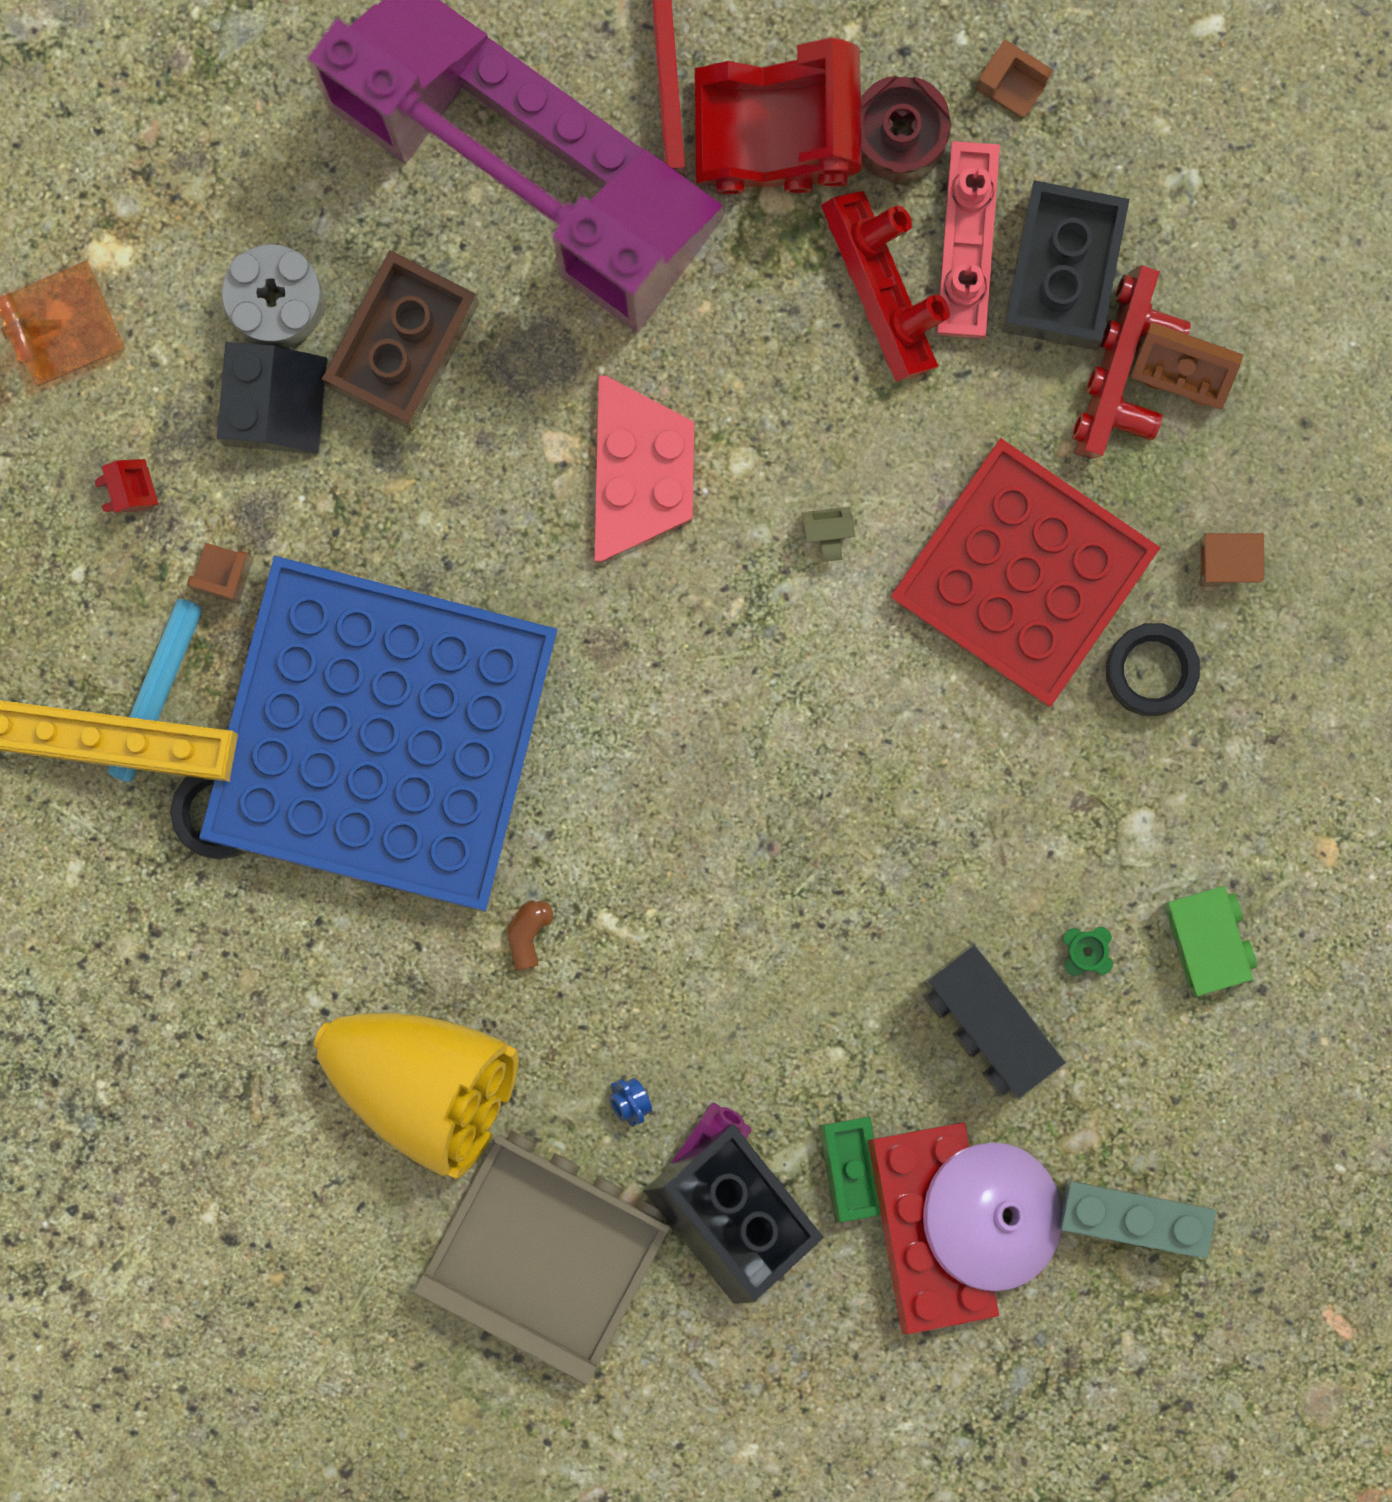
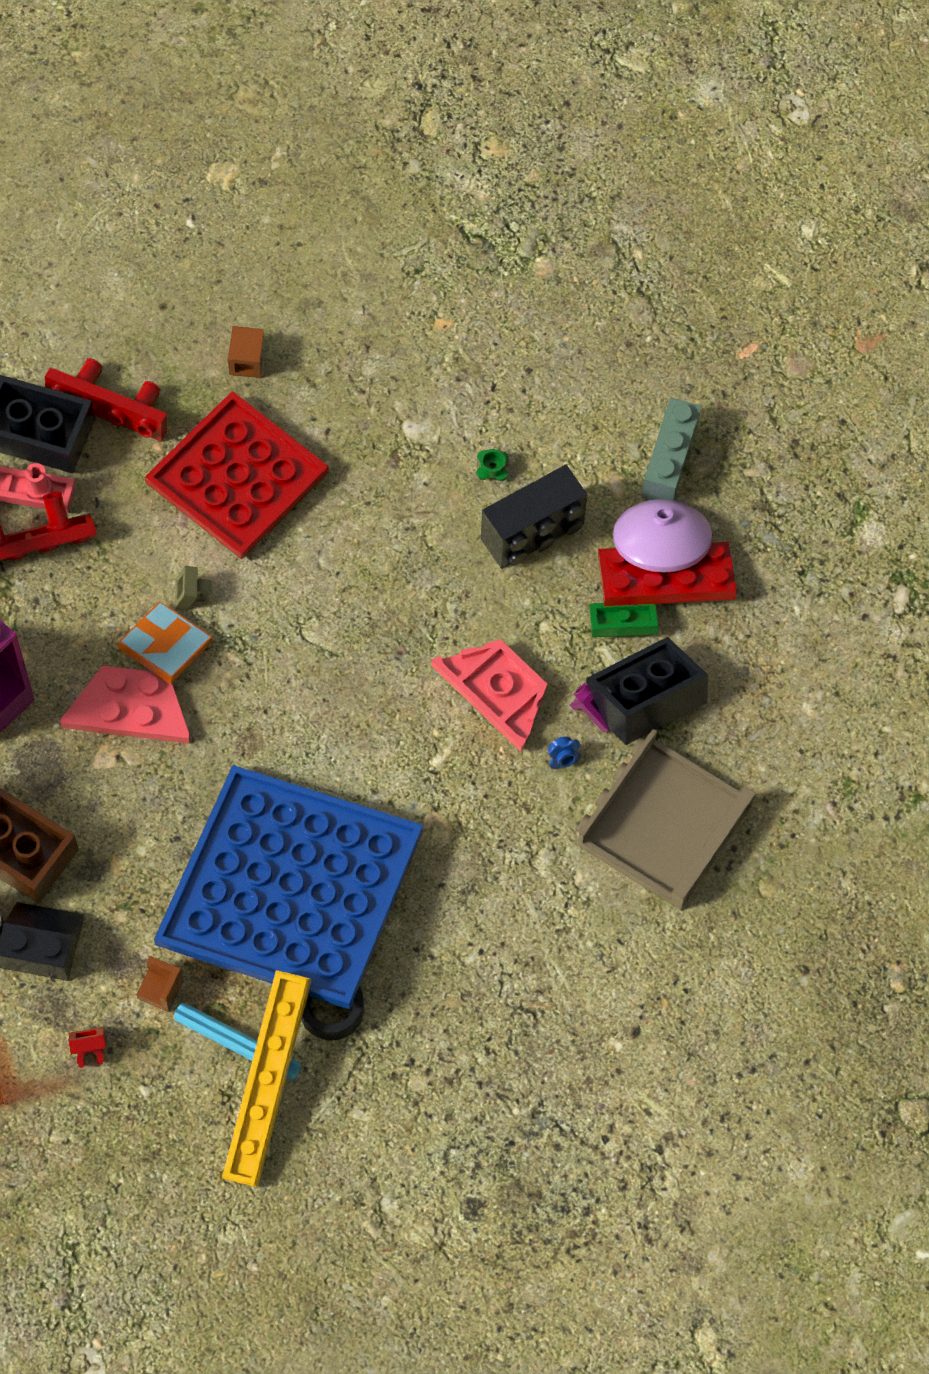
camera: 90 degrees left, 20 degrees down
yellow cylinder [314,1013,519,1179] -> none
dark orange arm [507,900,553,971] -> none
black tyre [1106,623,1200,716] -> none
dark orange bracket [1130,322,1243,410] -> none
bright green brick [1164,886,1257,997] -> none
none -> tile [118,601,212,684]
none -> coral wing [431,639,547,752]

